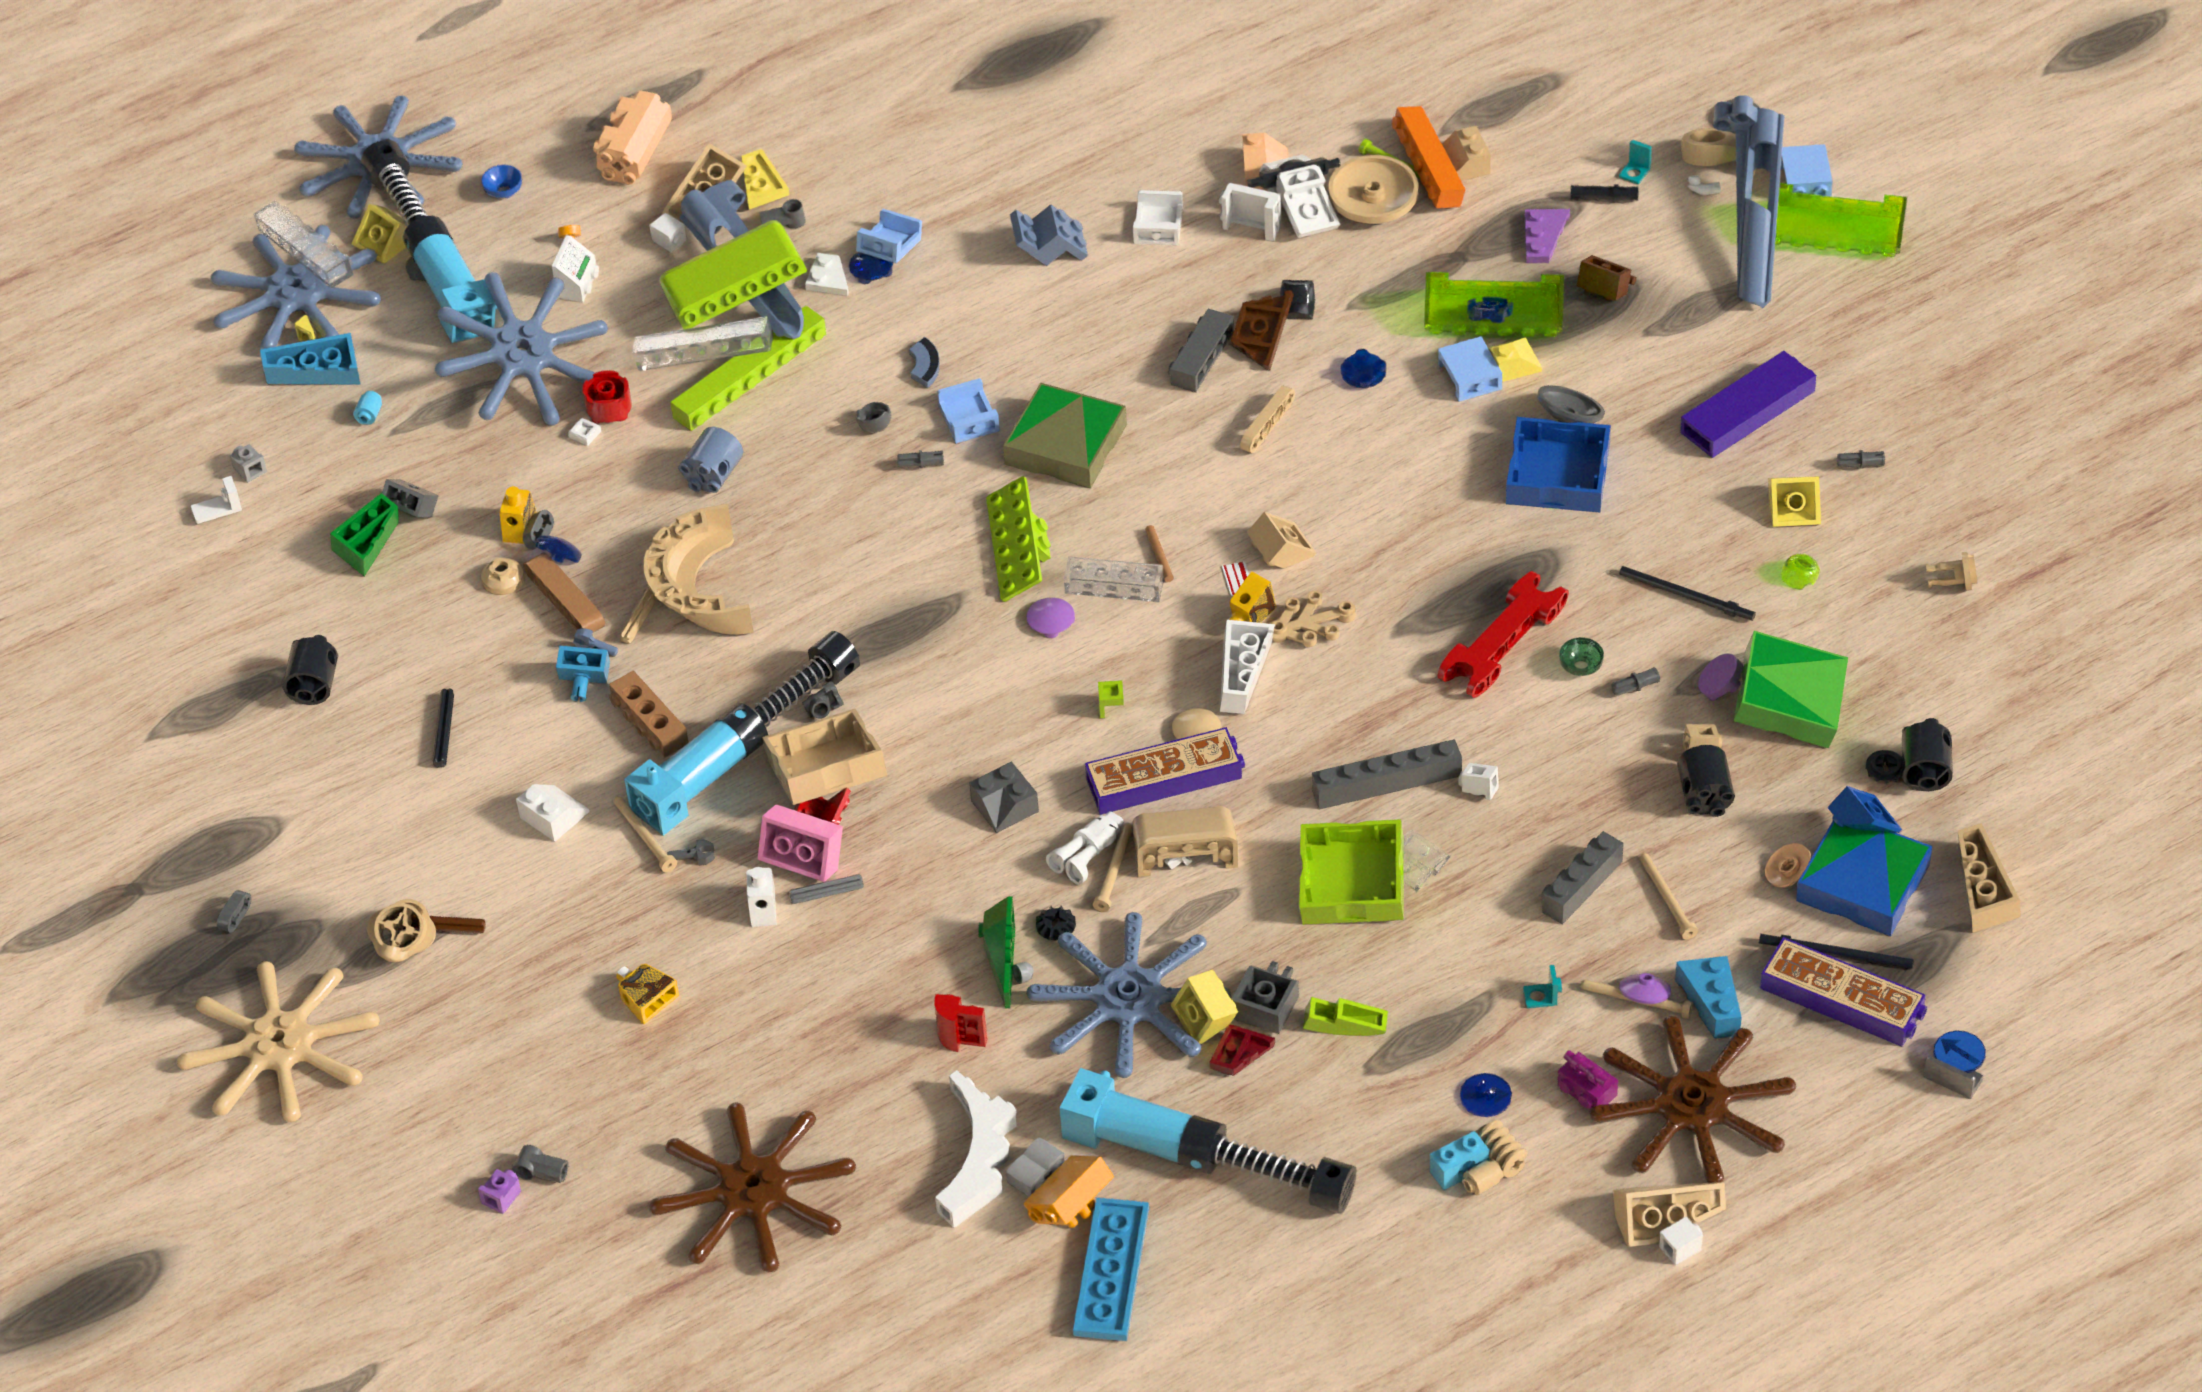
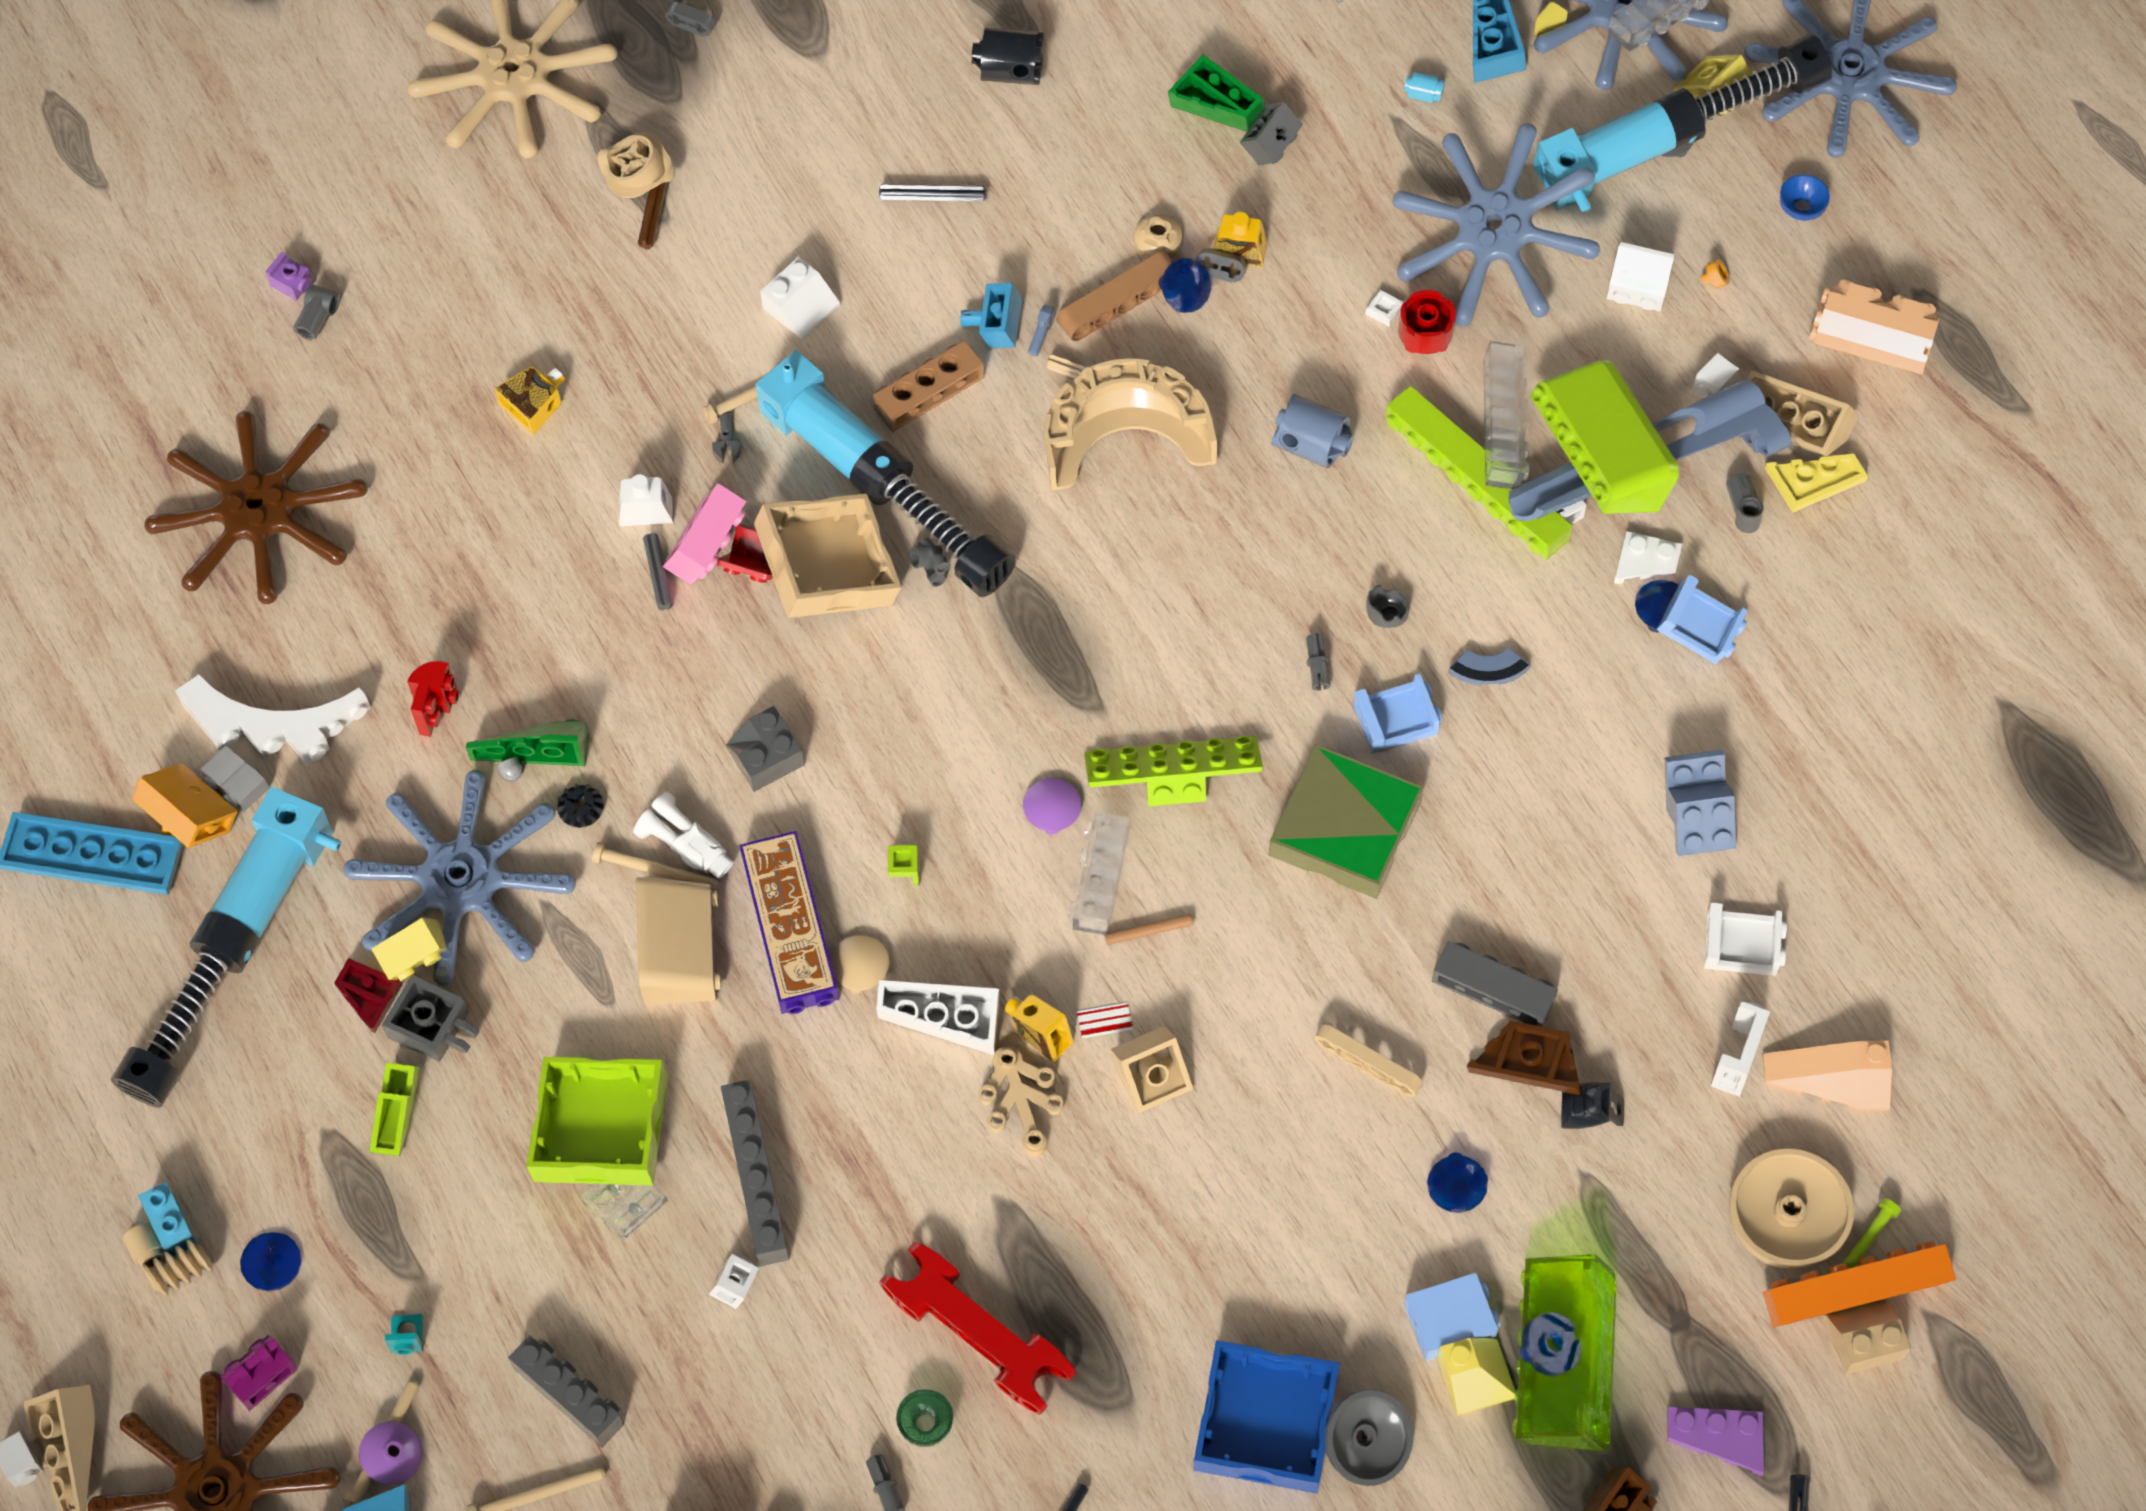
camera: 90 degrees right, 15 degrees up
white piece [1247,154,1341,238] -> none

